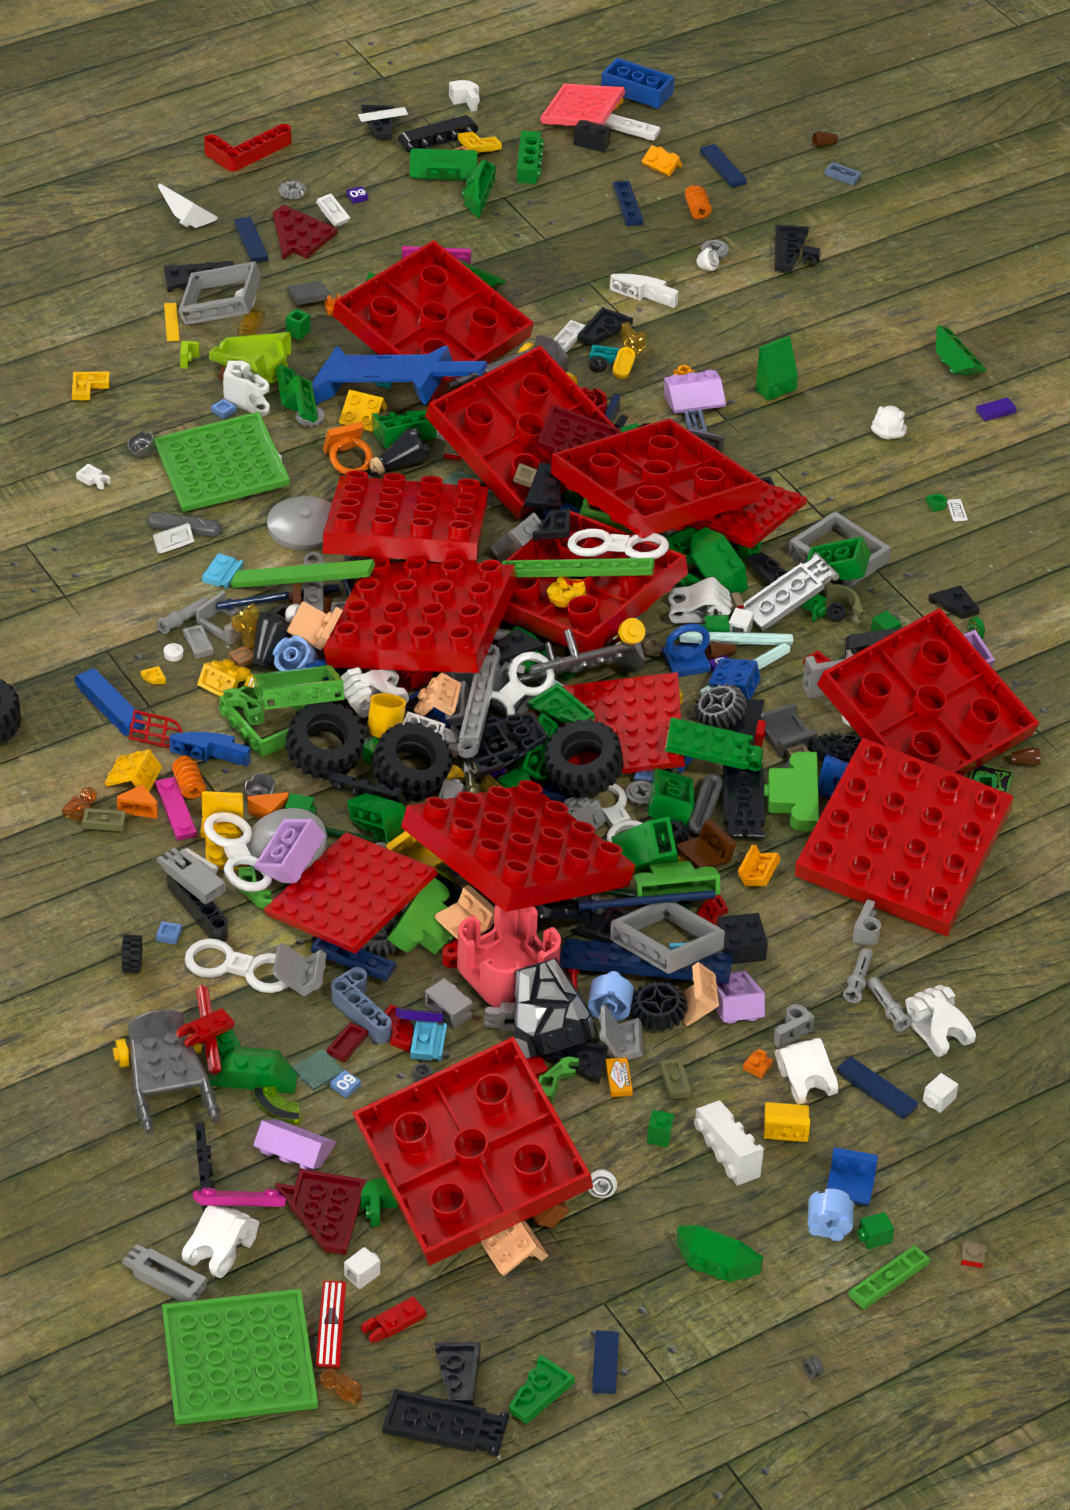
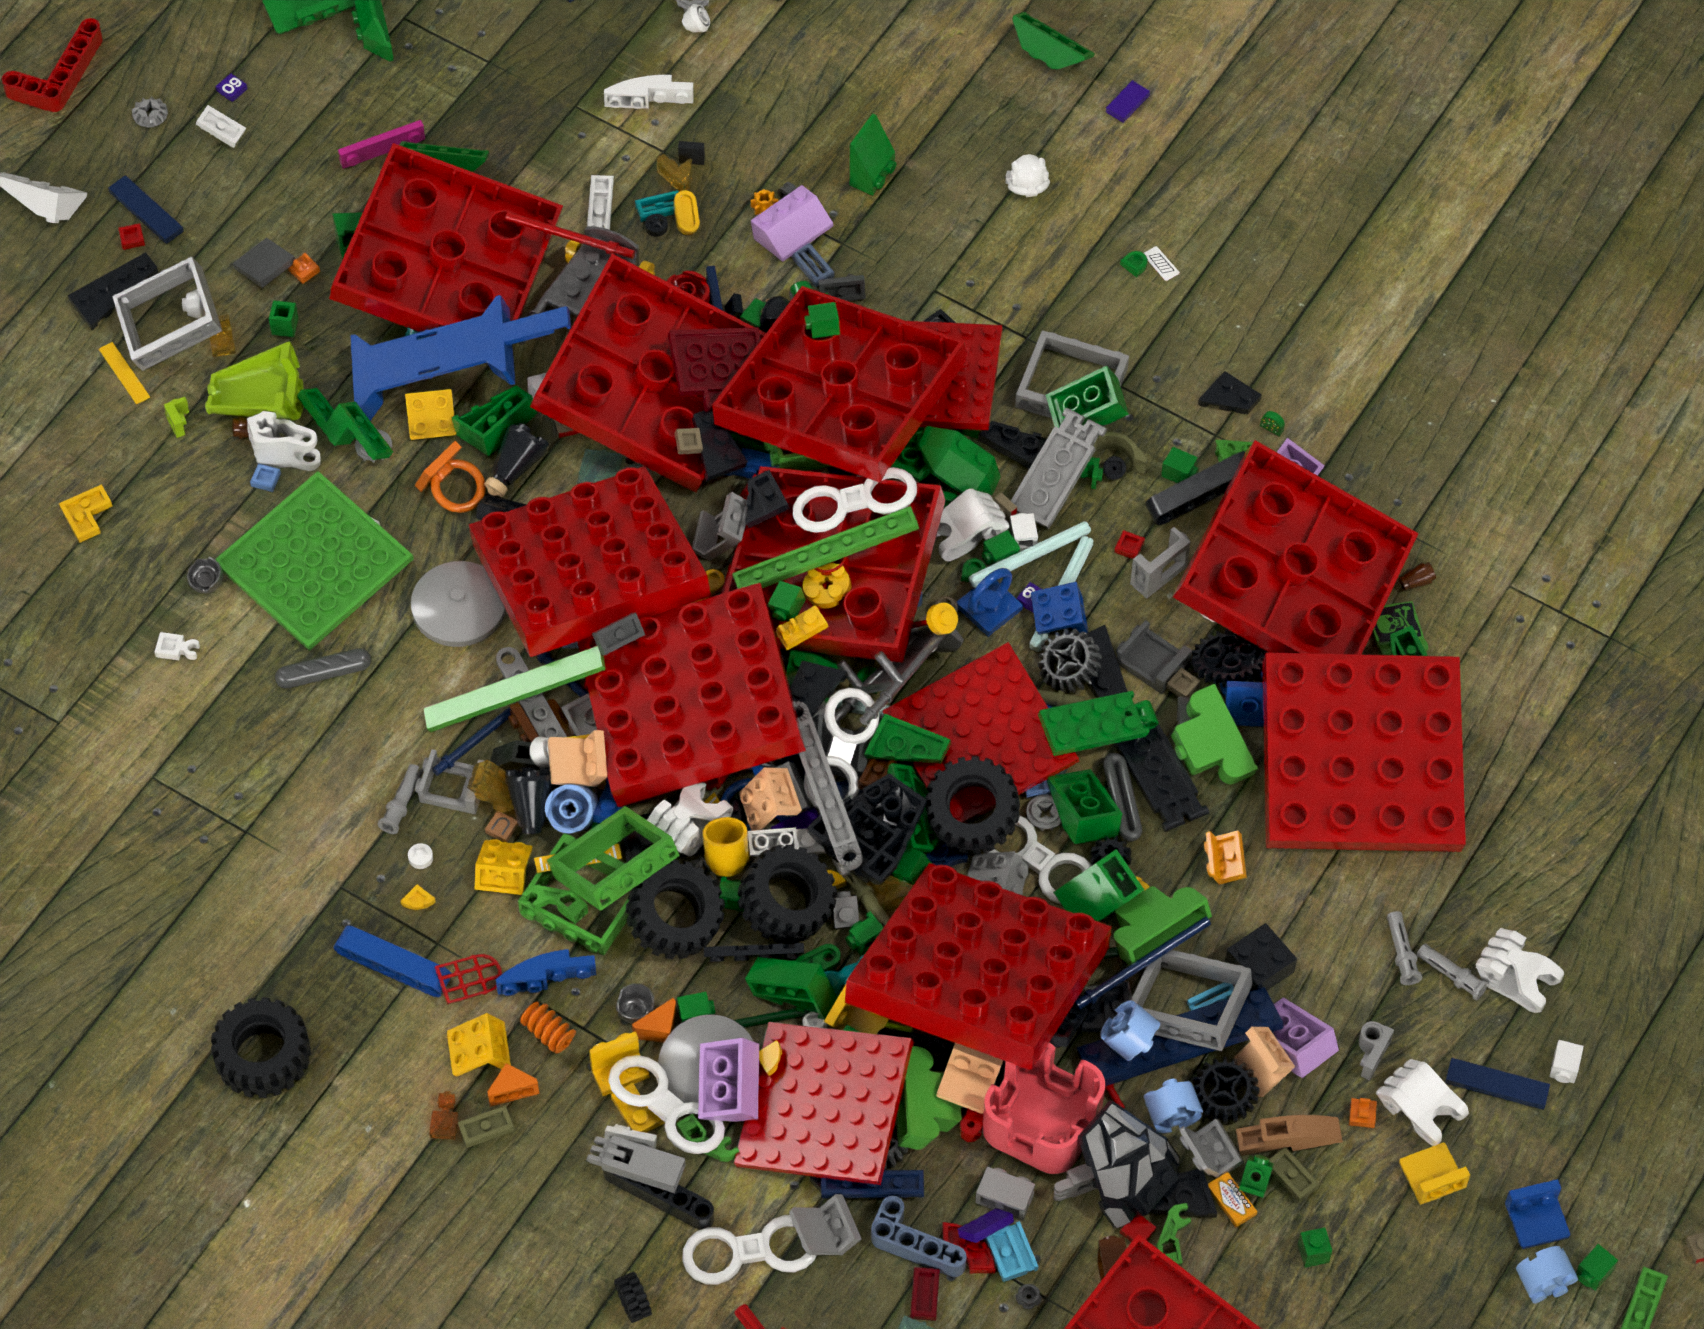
camera: 25 degrees left, 15 degrees up
white hinge [153,523,194,554] -> none
dark pink plate [155,777,197,841] -> none
medium blue tile [156,921,182,945] -> none
light grey tile [183,625,214,659] -> none
medium azure plate [202,553,244,589] -> none
dark red wing [273,205,338,260] -> none
black wing [577,307,633,345] -> none
reddish brown bracket [676,819,737,869] -> none
white wedge [694,1100,764,1186] -> none
red tile [696,895,728,926] -> none
reddish brown cone [706,641,736,659] -> none
red tile [754,720,766,747] -> none
light grey plate [852,899,881,946] -> none
none -> red tile [118,223,145,250]
none -> red bar [505,212,635,259]
none -> dark grey tile [592,613,645,655]
none -> black piece [678,141,705,165]
none -> yellow tile [759,1040,782,1076]
none -> green brick [768,581,806,622]
none -> yellow plate [775,605,828,650]
none -> green brick [804,302,840,338]
none -> light blue brick [1100,1000,1160,1061]
none -> medium nougat slope [1236,1115,1343,1156]
none -> green brick [1239,1155,1274,1198]

